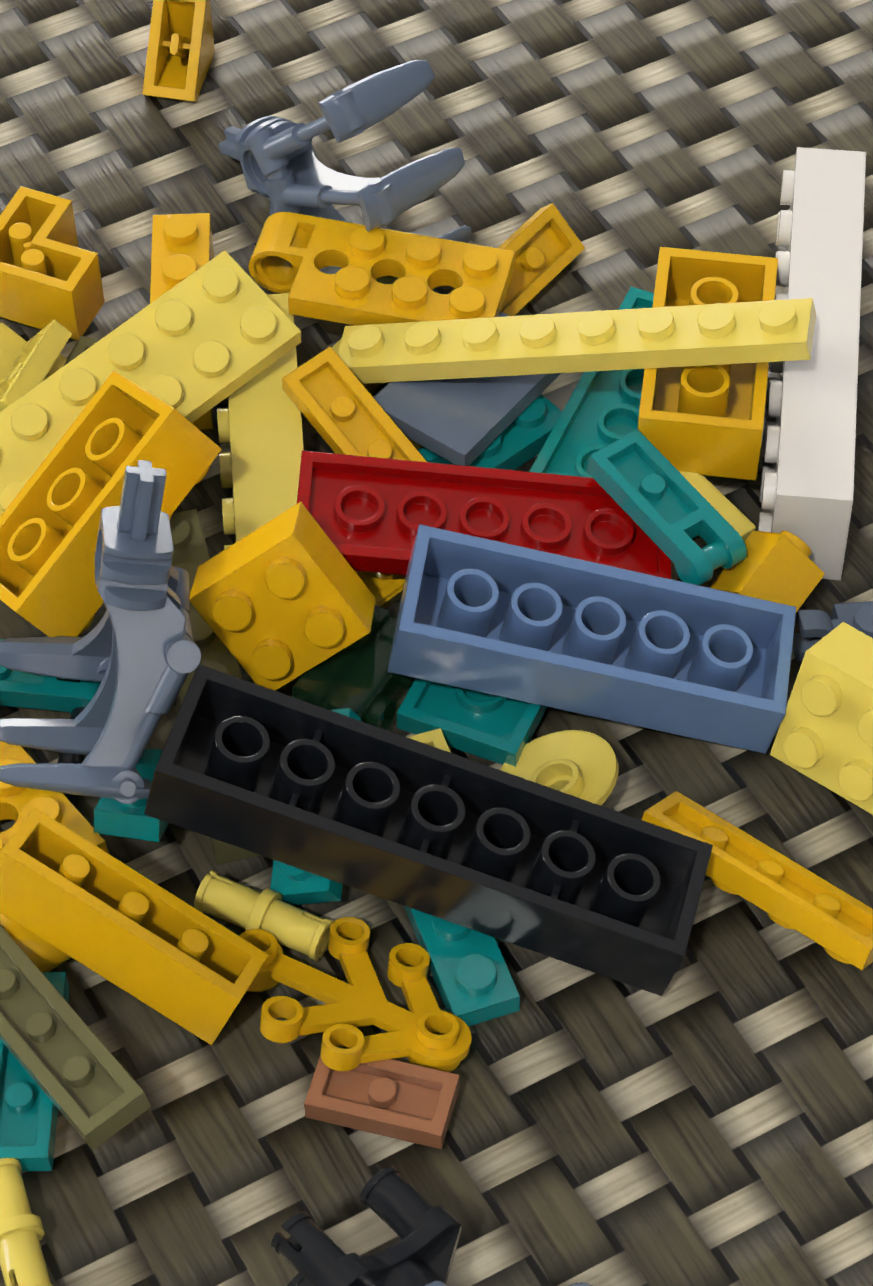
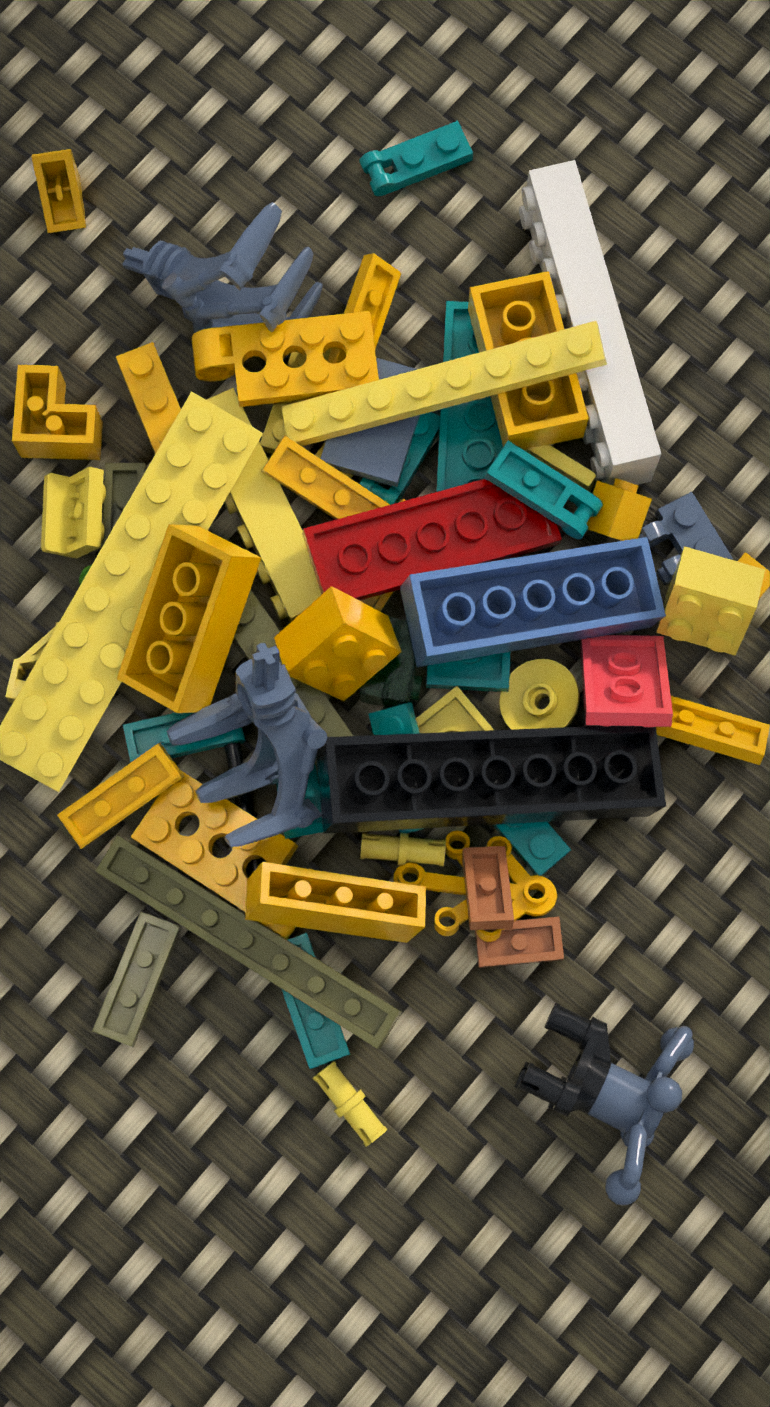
camera: 20 degrees left, 25 degrees up
none -> teal plate [359,121,473,196]
none -> nougat plate [462,846,514,930]
none -> coral plate [581,635,673,728]

